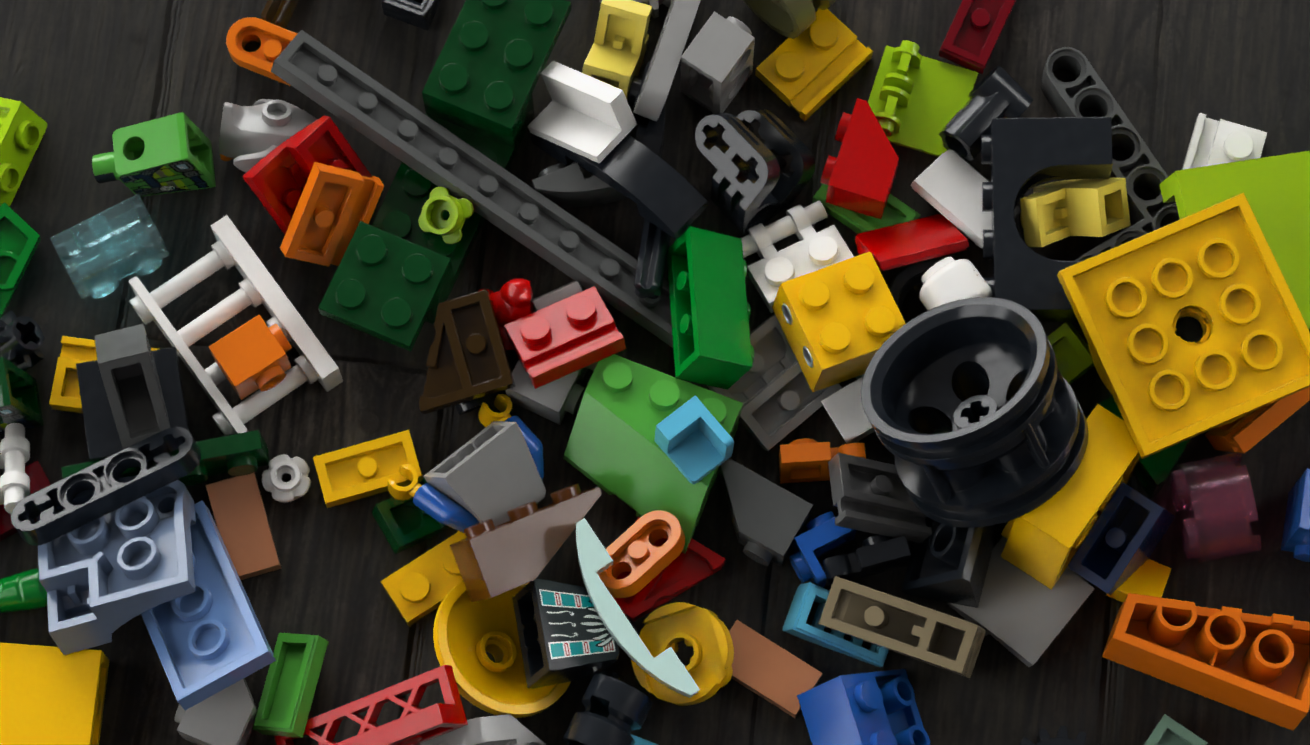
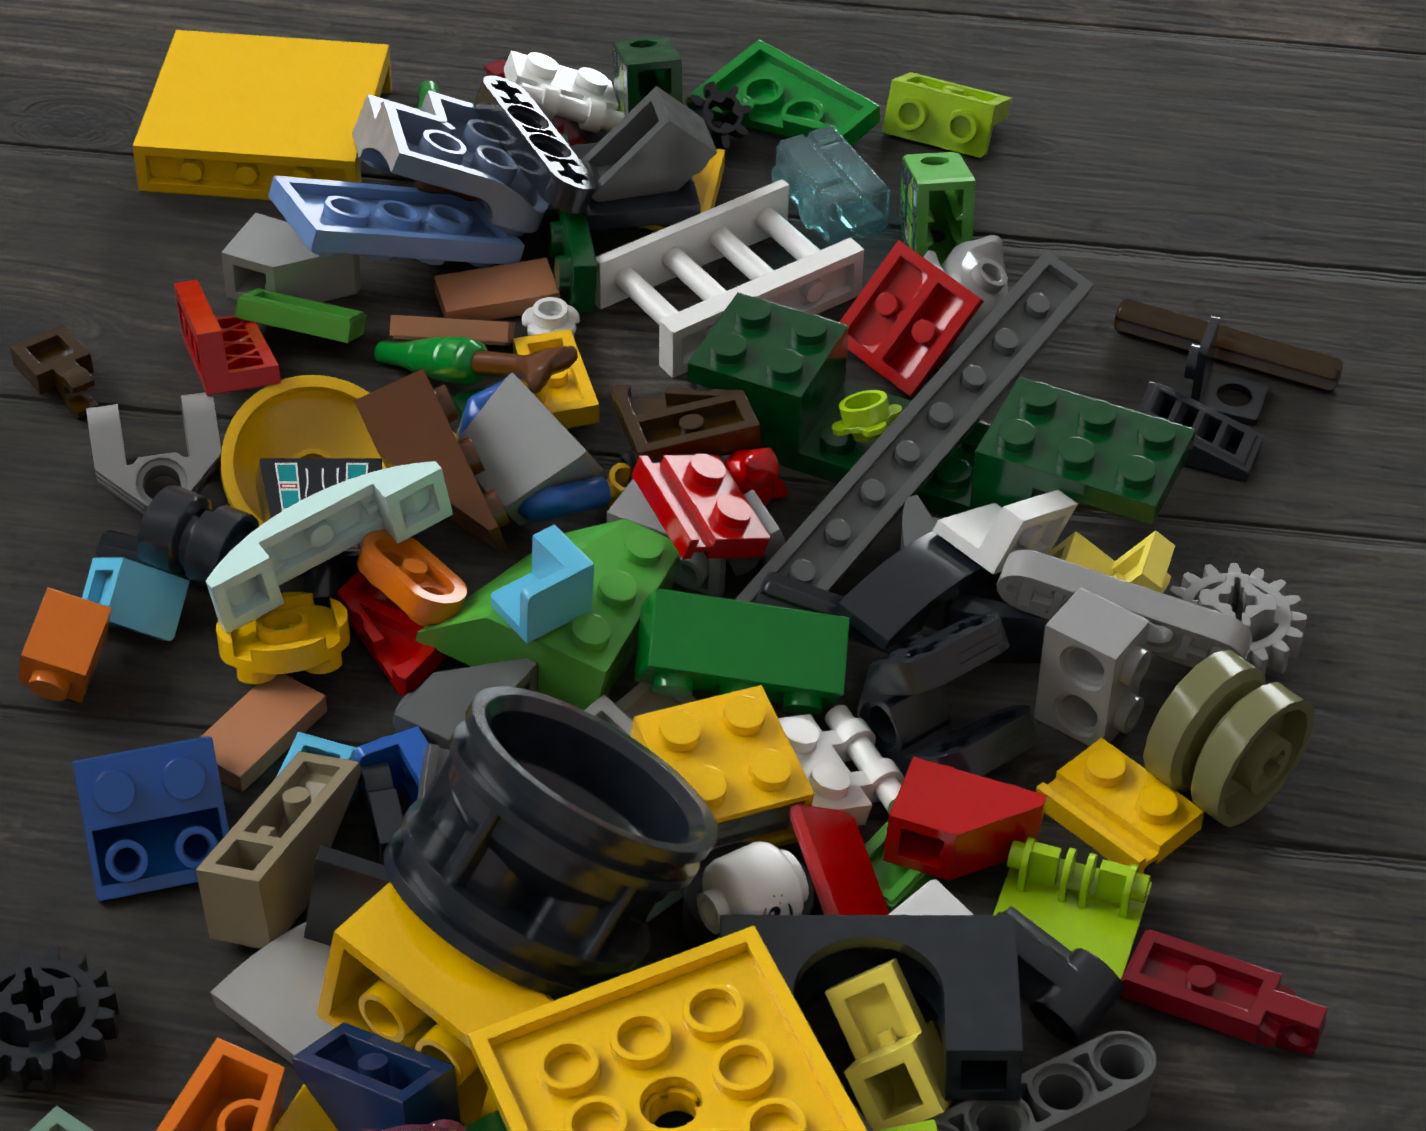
camera: 90 degrees right, 30 degrees down
orange brick [208,314,292,400] -> none
orange plate [226,17,298,86] -> none
orange plate [280,162,384,267] -> none
none -> piece [374,336,578,393]
none -> nougat tile [390,315,515,346]

